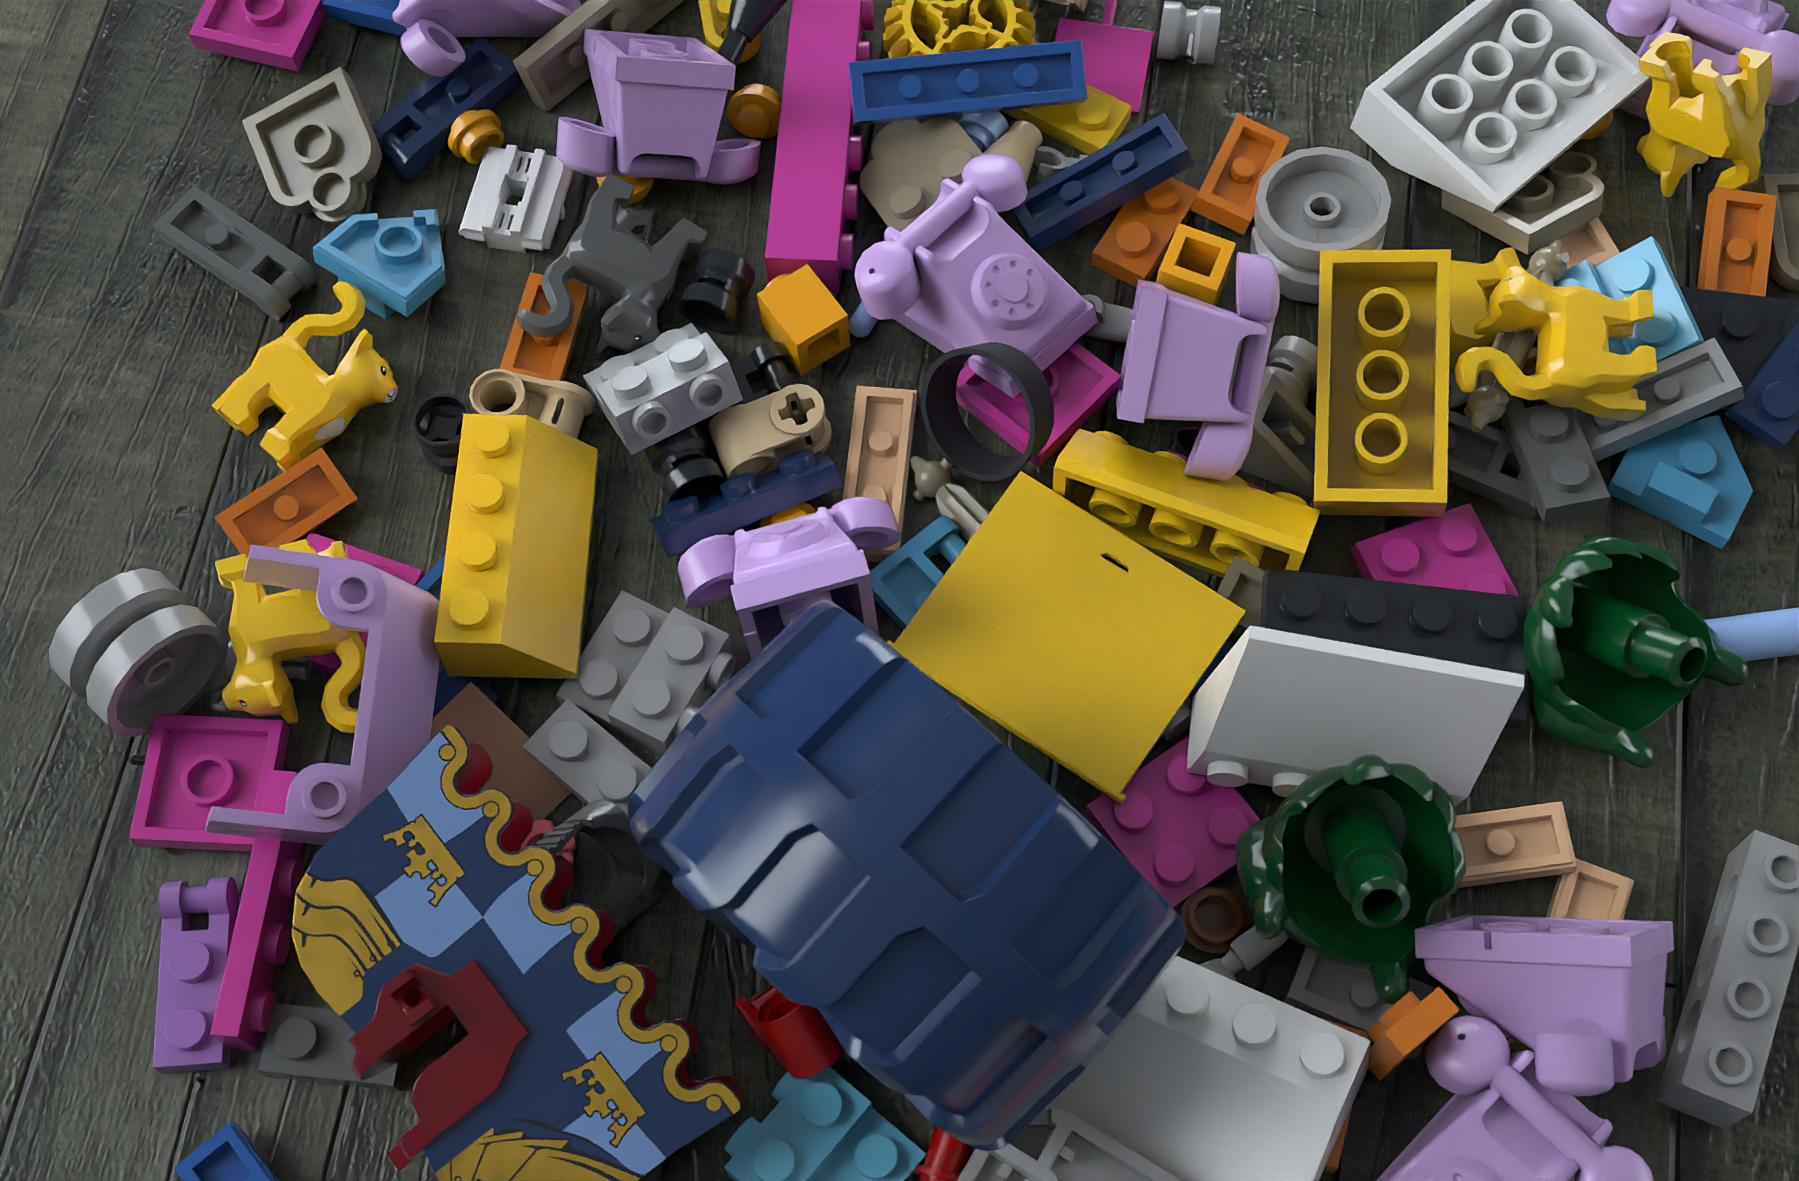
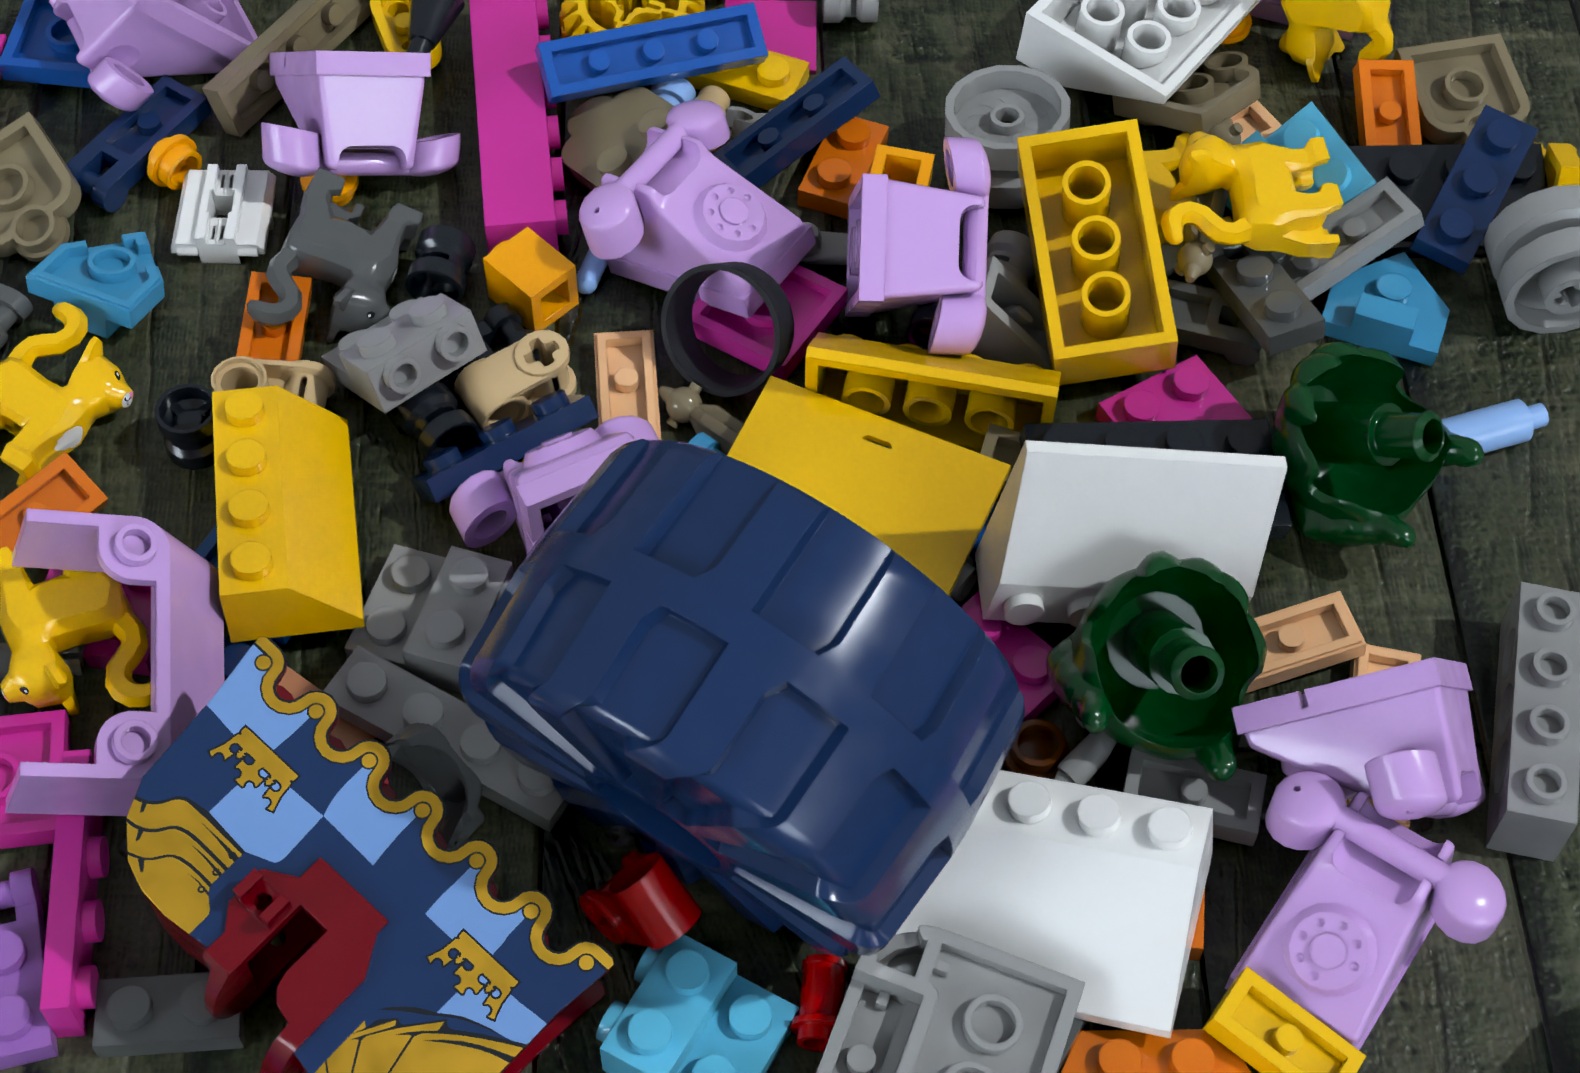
camera: 15 degrees left, 10 degrees down
light orange plate [727,84,782,139] -> none
orange plate [1190,113,1290,235] -> none
orange plate [1367,987,1460,1081] -> none

